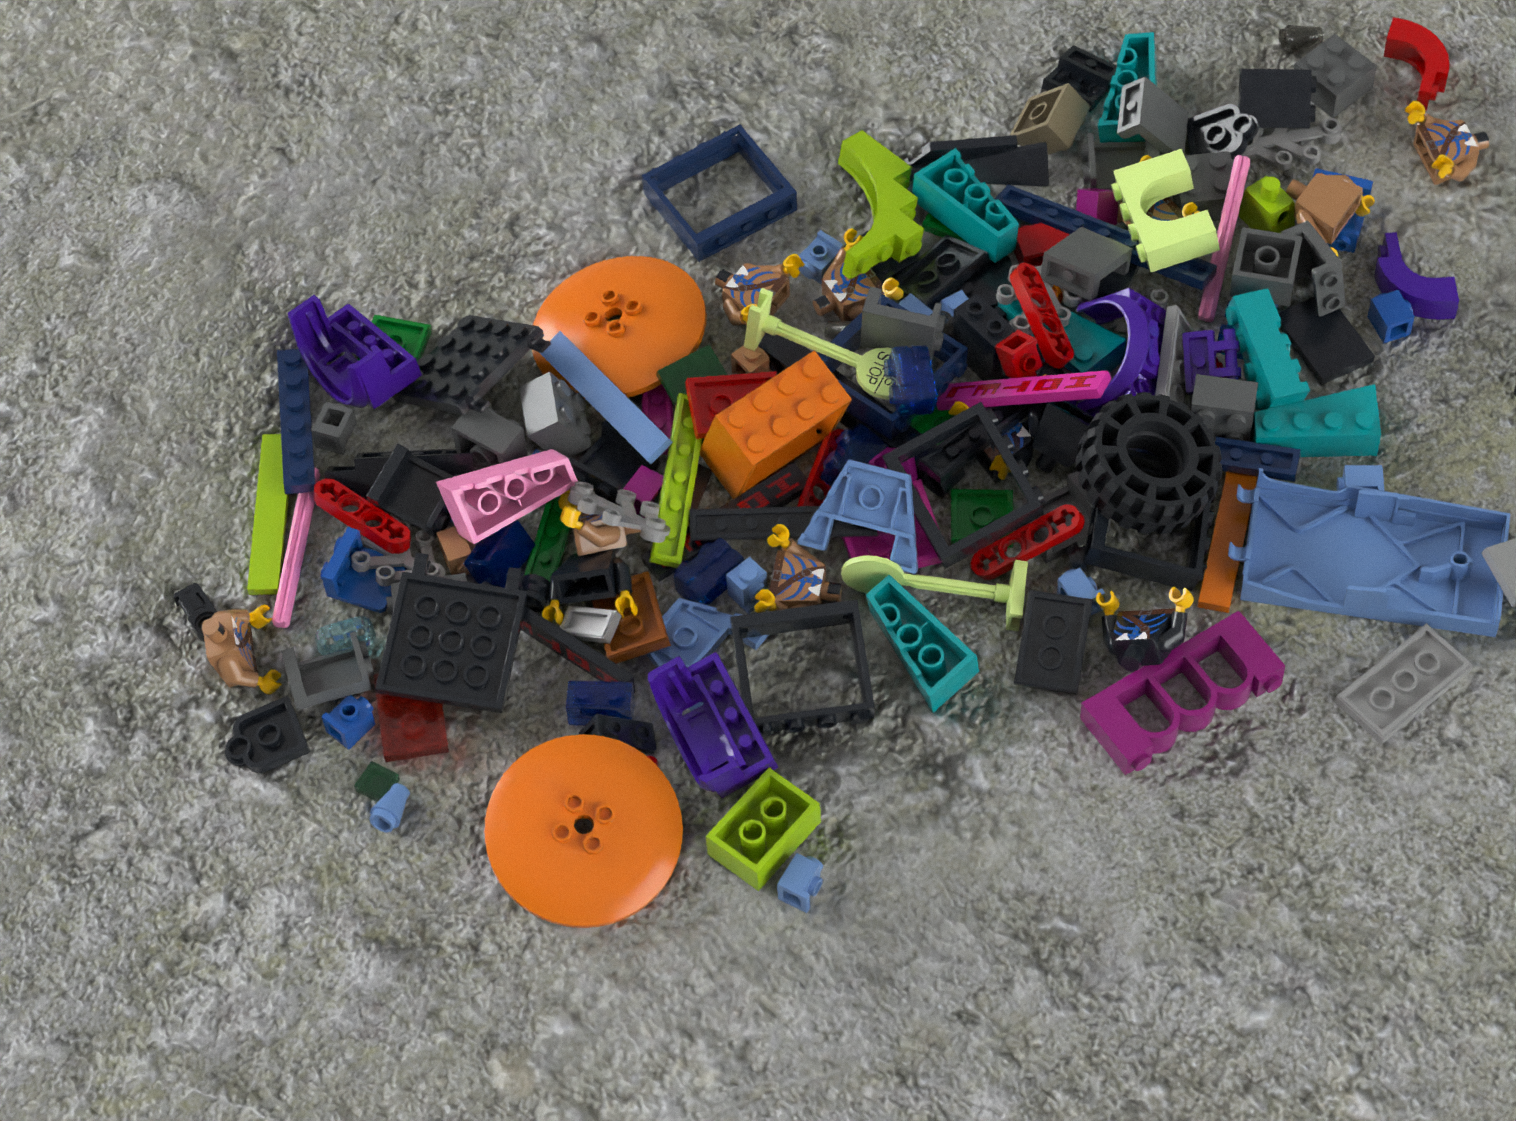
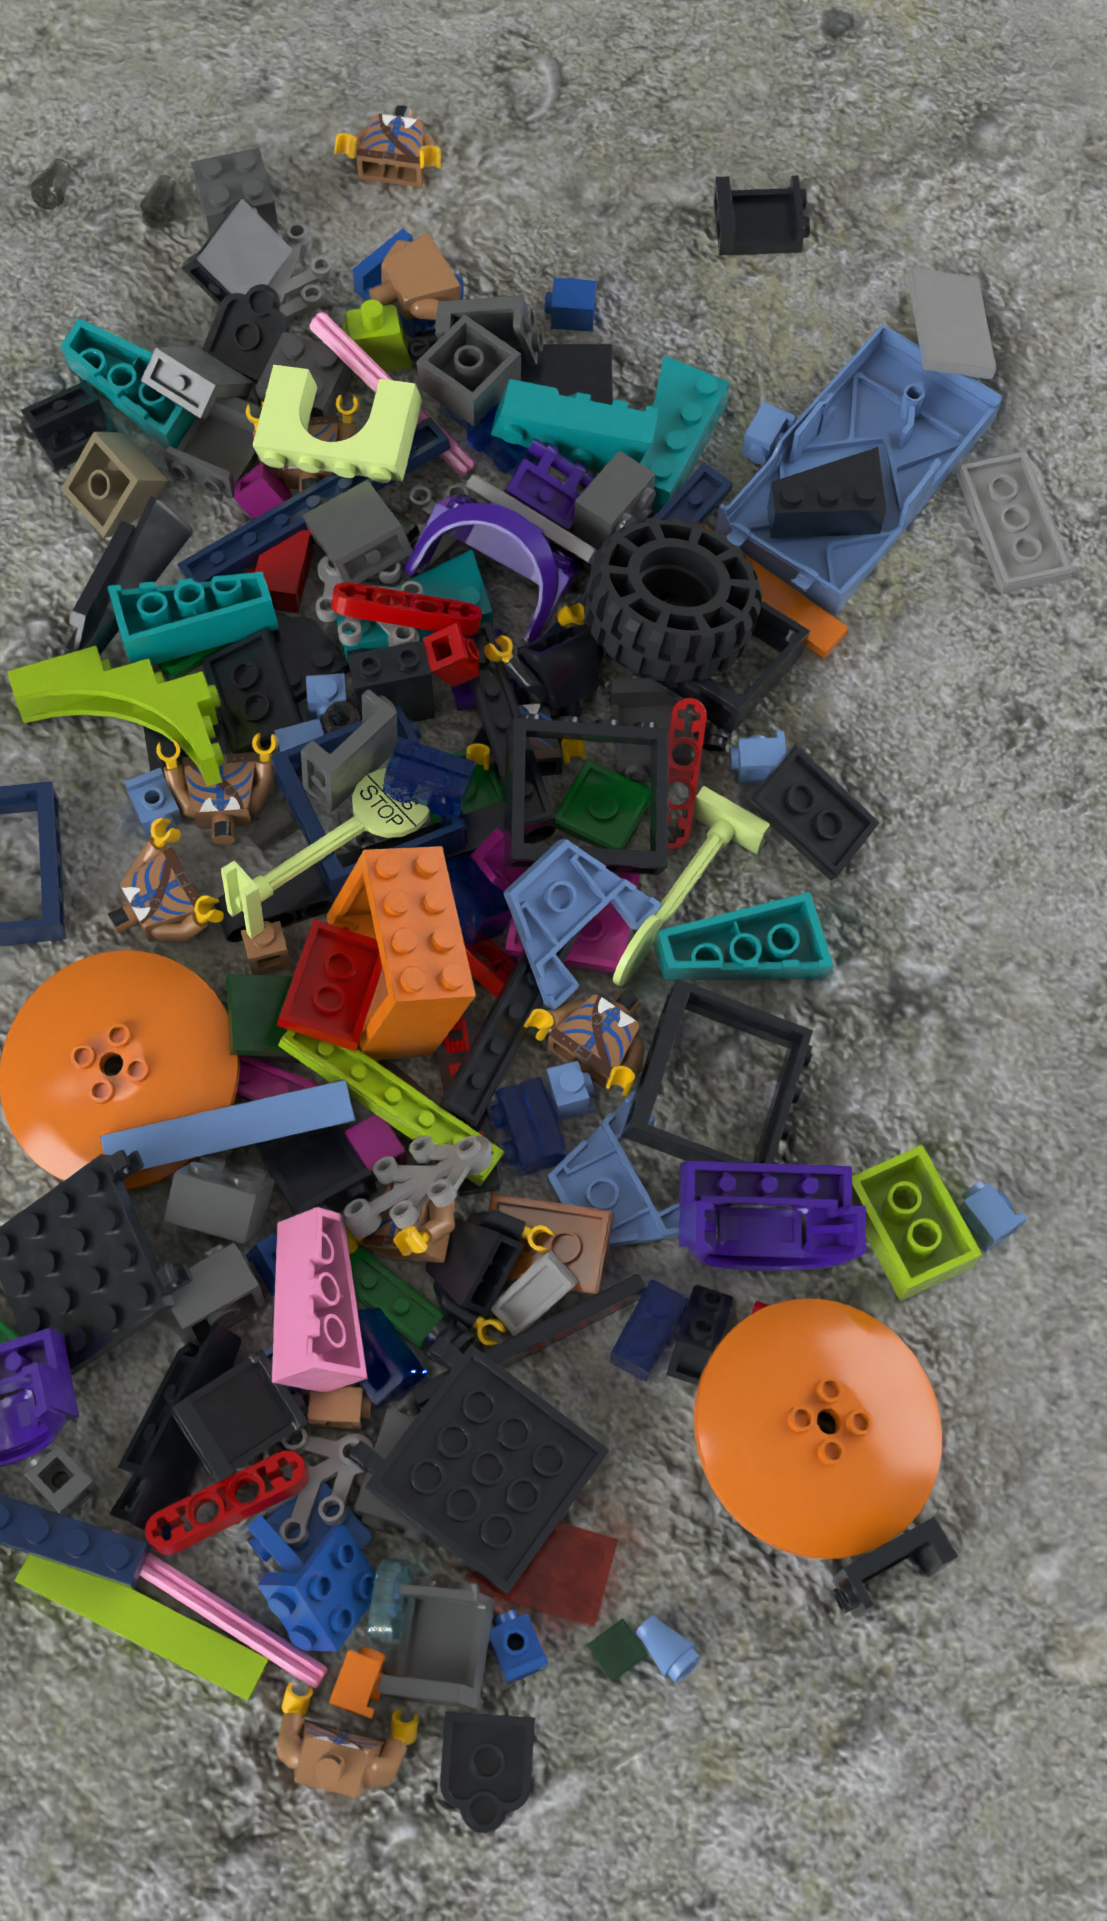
camera: 70 degrees left, 10 degrees up
black piece [174,583,217,642] -> none
dark pink tile [935,370,1111,411] -> none
magenta fence [1080,611,1285,775] -> none
black torso [1096,587,1194,672] -> none
dark purple arch [1374,232,1459,320] -> none
red arch [1383,17,1450,111] -> none
none -> blue bracket [257,1525,381,1652]
none -> orange brick [329,1646,386,1722]
none -> black wedge [767,447,887,538]
none -> black panel [832,1516,958,1620]

